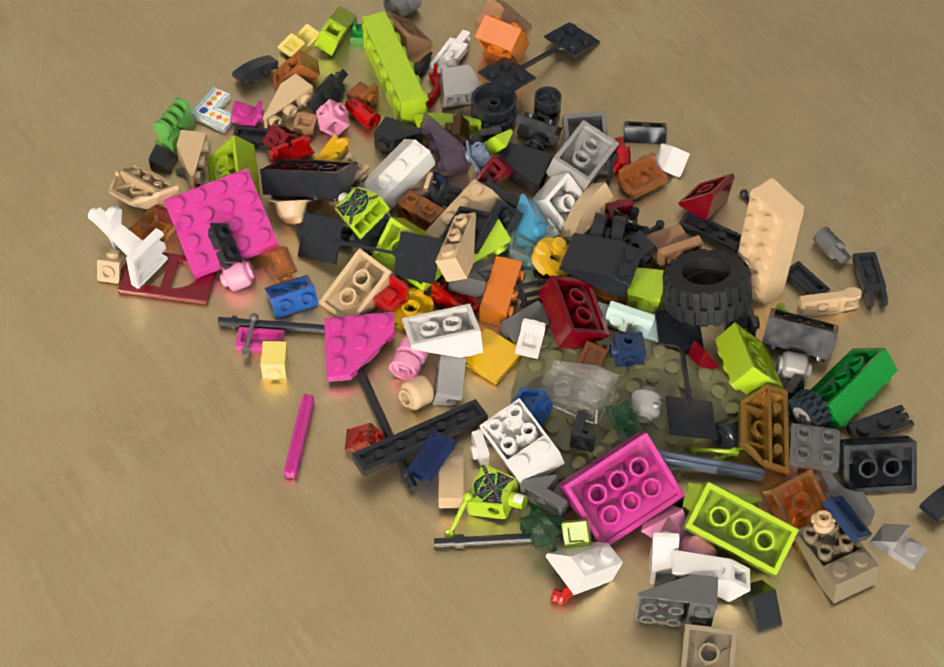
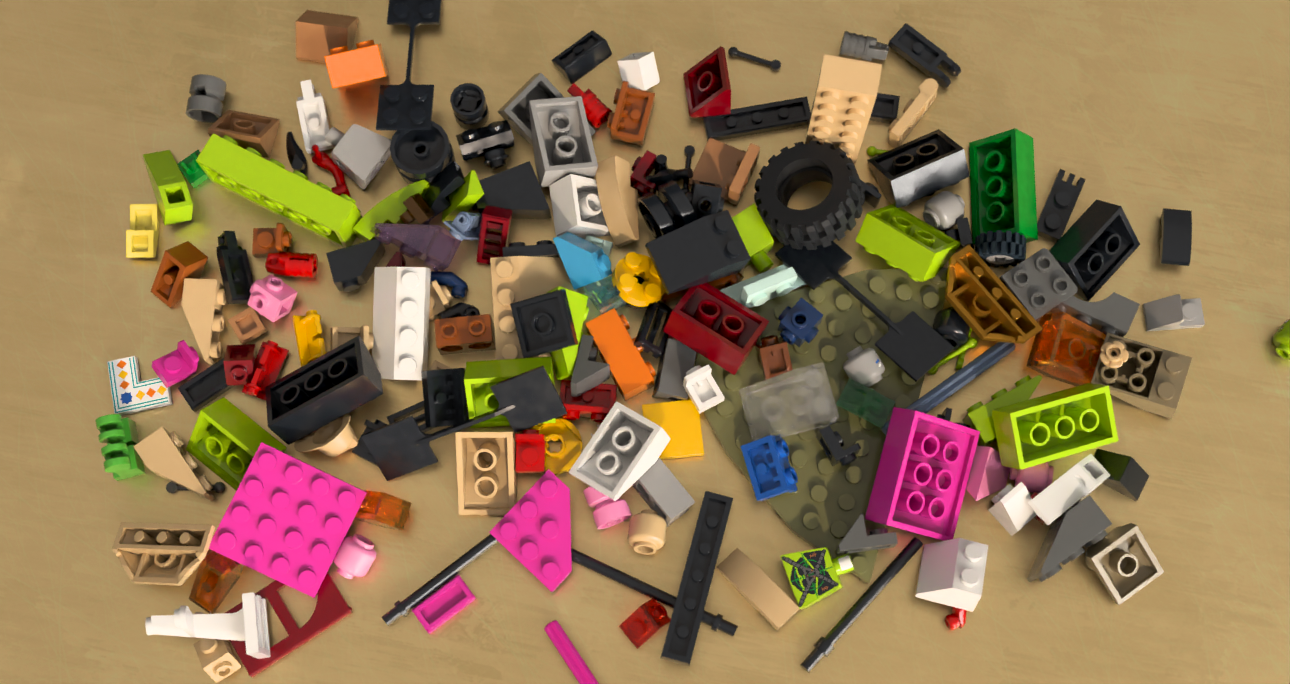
camera: 40 degrees left, 20 degrees up
black slope [148,144,178,173] -> none
black hinge [207,223,243,270] -> none
black slope [232,55,278,84] -> none
dark grey hinge [241,313,259,357] -> none
light yellow brick [261,341,288,379] -> none
blue bracket [264,275,319,318] -> none
lime torso [335,187,390,239] -> none
clear blue slope [407,432,457,481] -> none
black bracket [427,182,462,207] -> none
tan slope [435,212,476,282] -> none
lime hinge [444,491,473,538] -> none
white bracket [470,428,491,468] -> none
white slope [480,398,565,486] -> none
black bracket [490,199,524,234] -> none
clear green hips [520,506,563,552] -> none
plate [561,519,592,548] -> none
black hinge [606,153,618,187] -> none
dark red slope [688,341,719,369] -> none
dark blue tile [823,496,872,543] -> none

